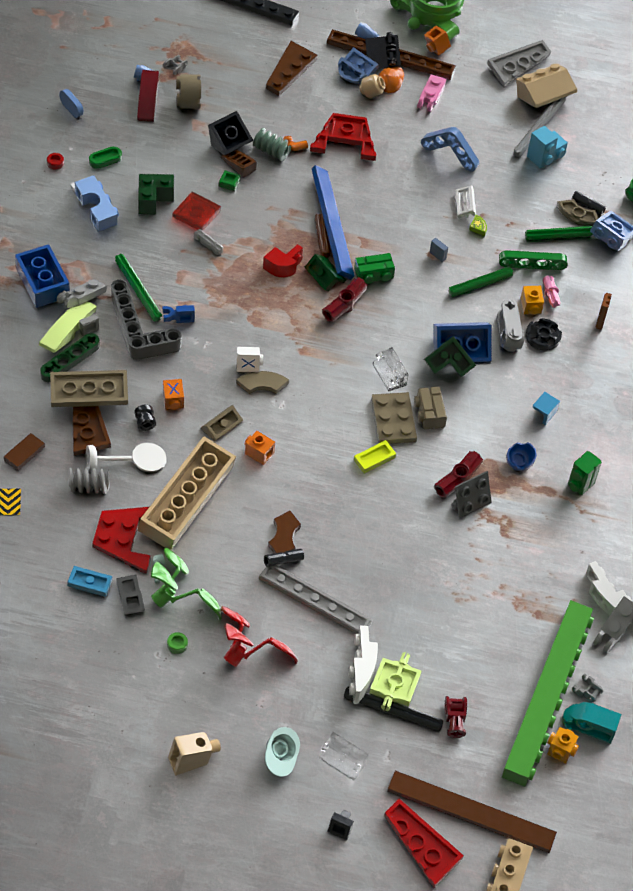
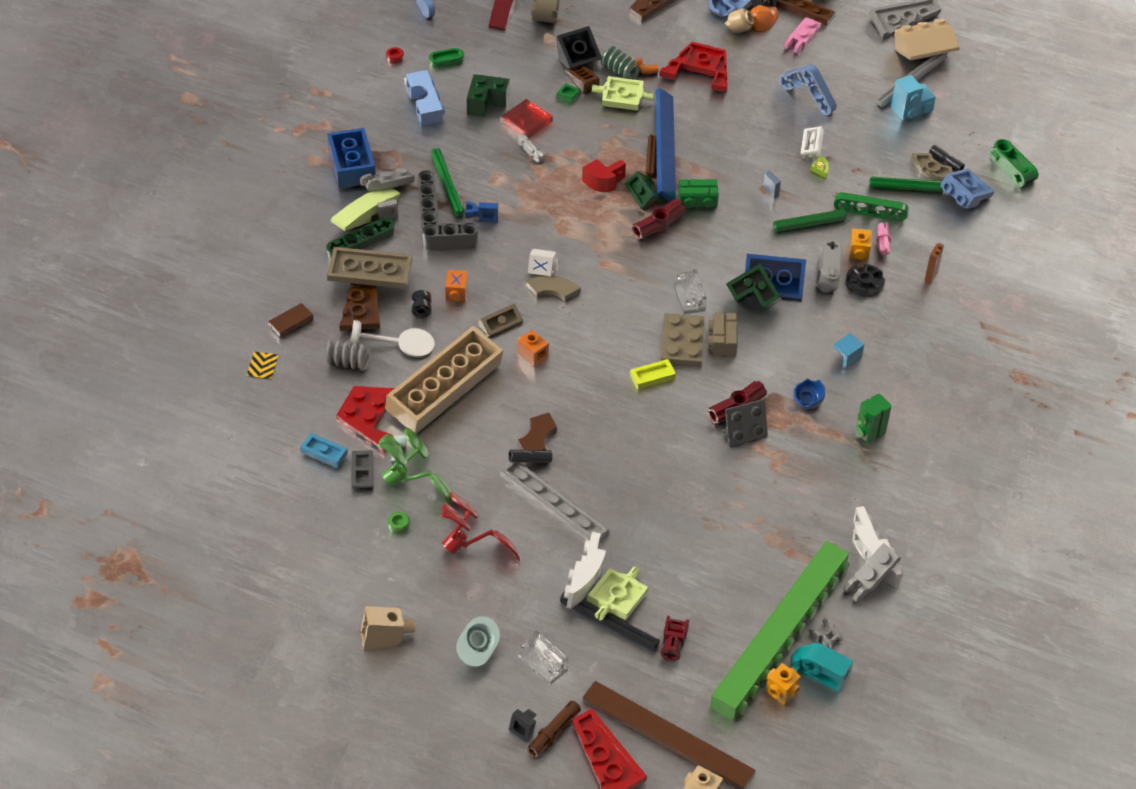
camera: 15 degrees right, 5 degrees down
none -> reddish brown pin [526,700,581,758]
none -> yellowish green plate [592,76,654,111]

